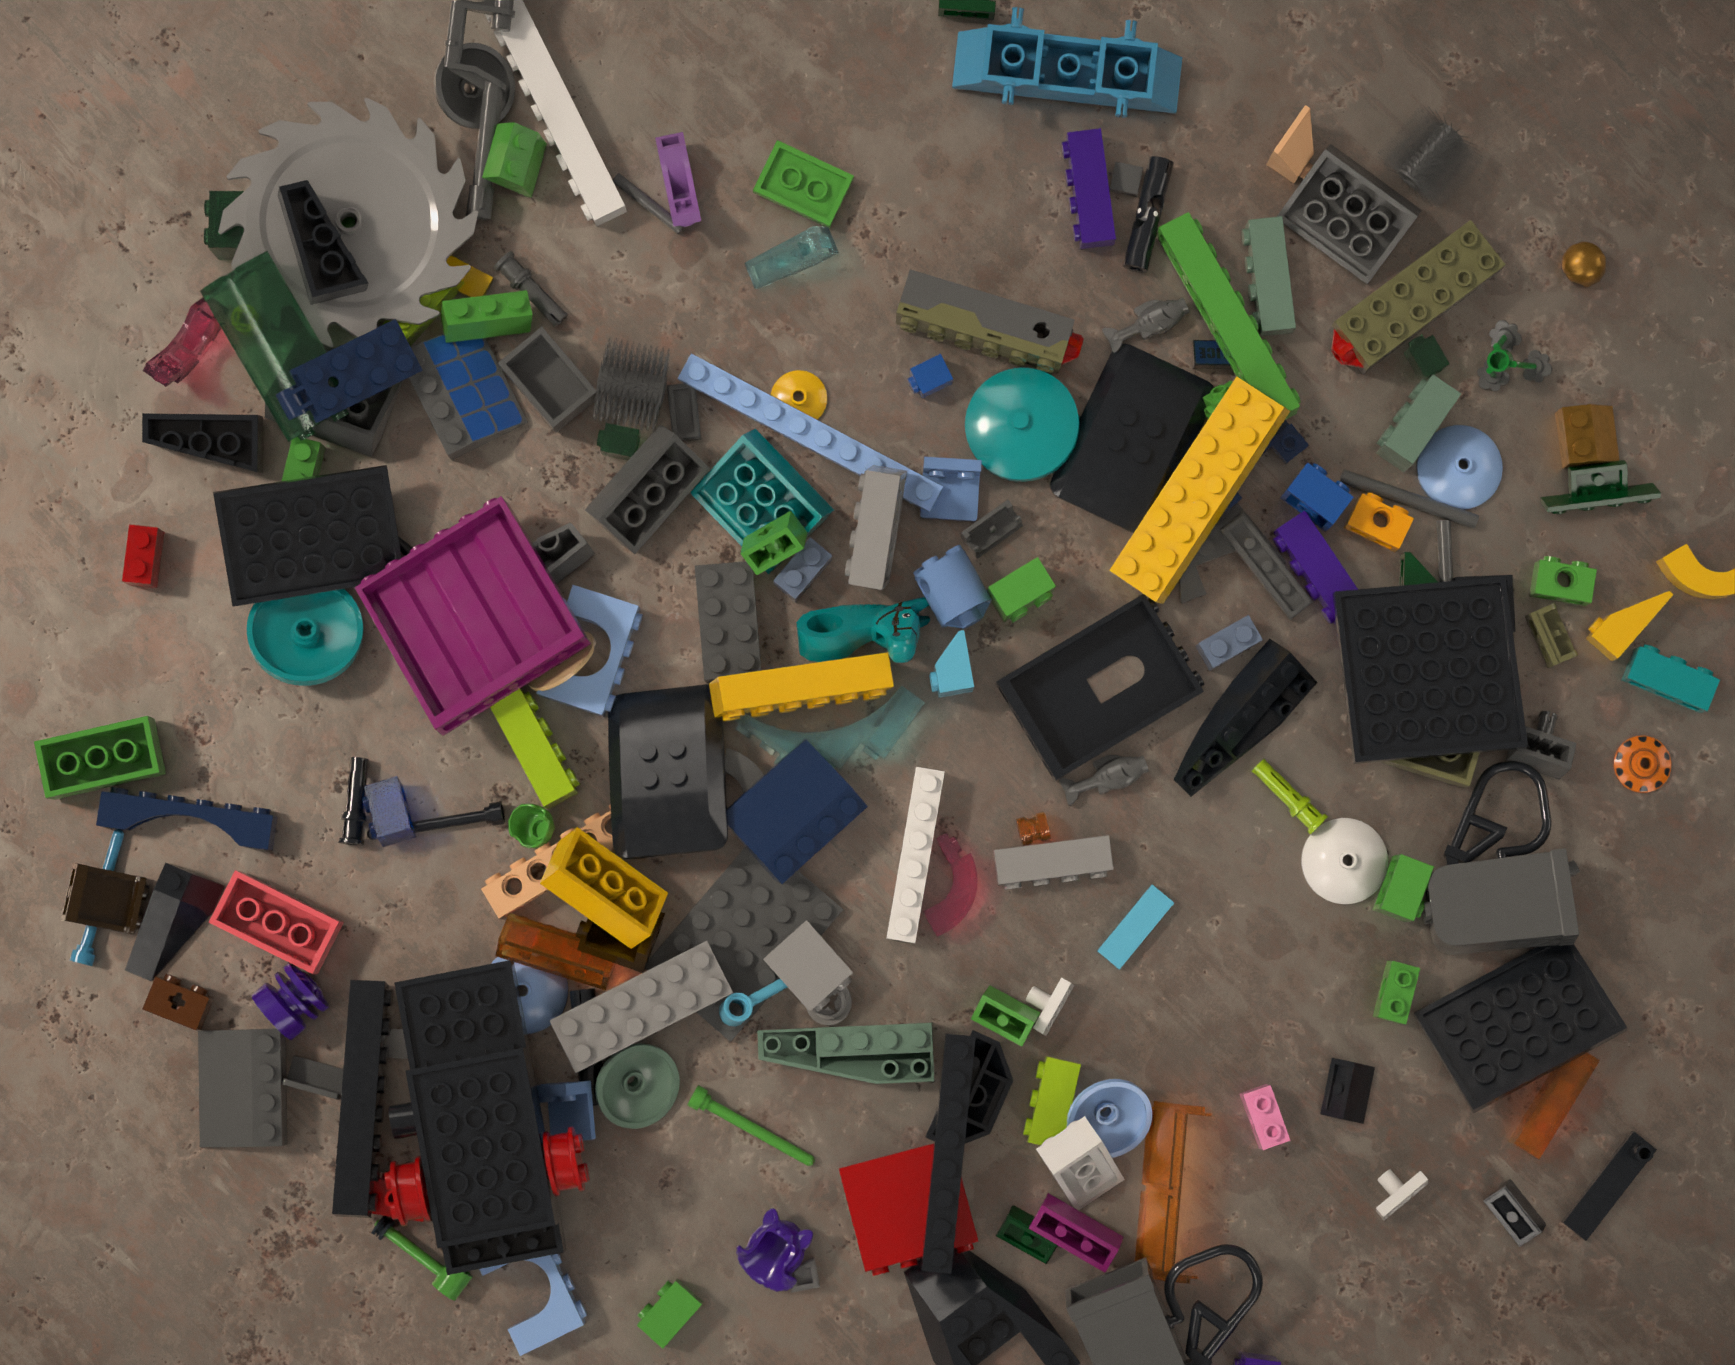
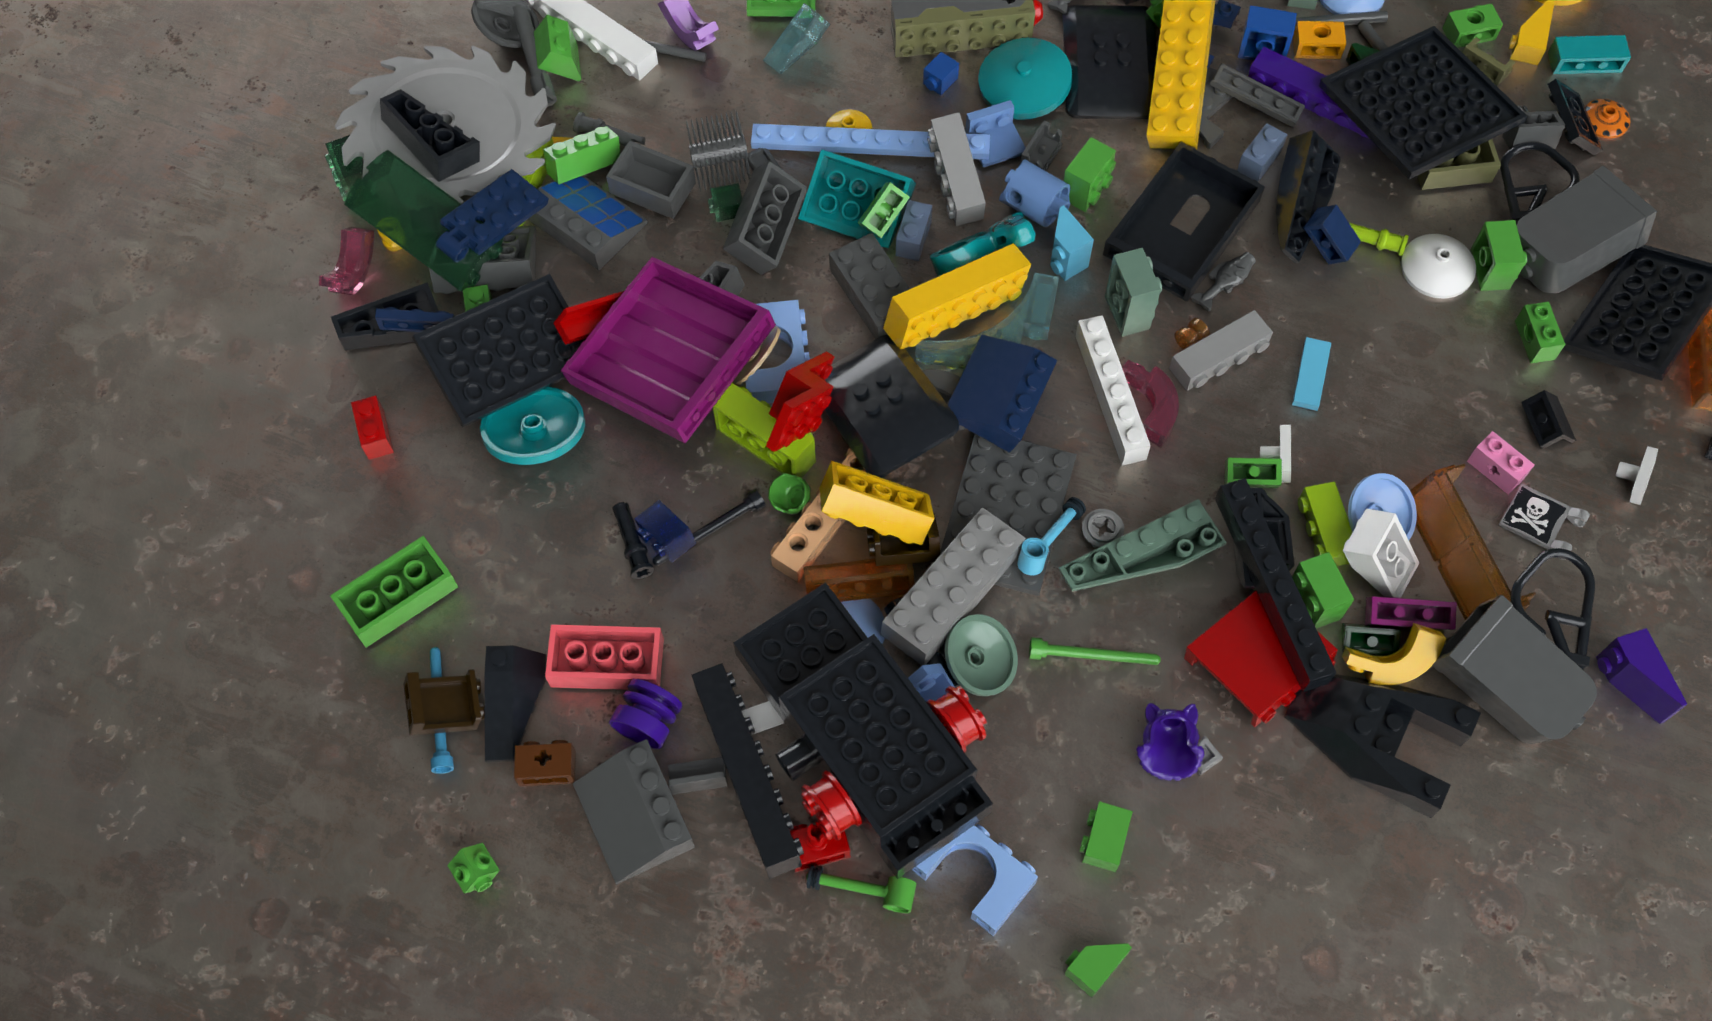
camera: 20 degrees left, 20 degrees down
dark blue arch [96,787,278,851] -> none
light grey panel [763,920,853,1011] -> none
none -> dark blue plate [375,307,455,332]
none -> bright green brick [447,843,500,894]
none -> red panel [553,291,624,345]
none -> red bracket [766,351,835,452]
none -> sand green brick [1105,248,1162,337]
none -> bright green brick [1292,552,1354,629]
none -> dark blue brick [1304,204,1361,265]
none -> yellow arch [1342,623,1446,685]
none -> flag [1498,484,1590,560]
none -> black plate [1548,79,1603,156]

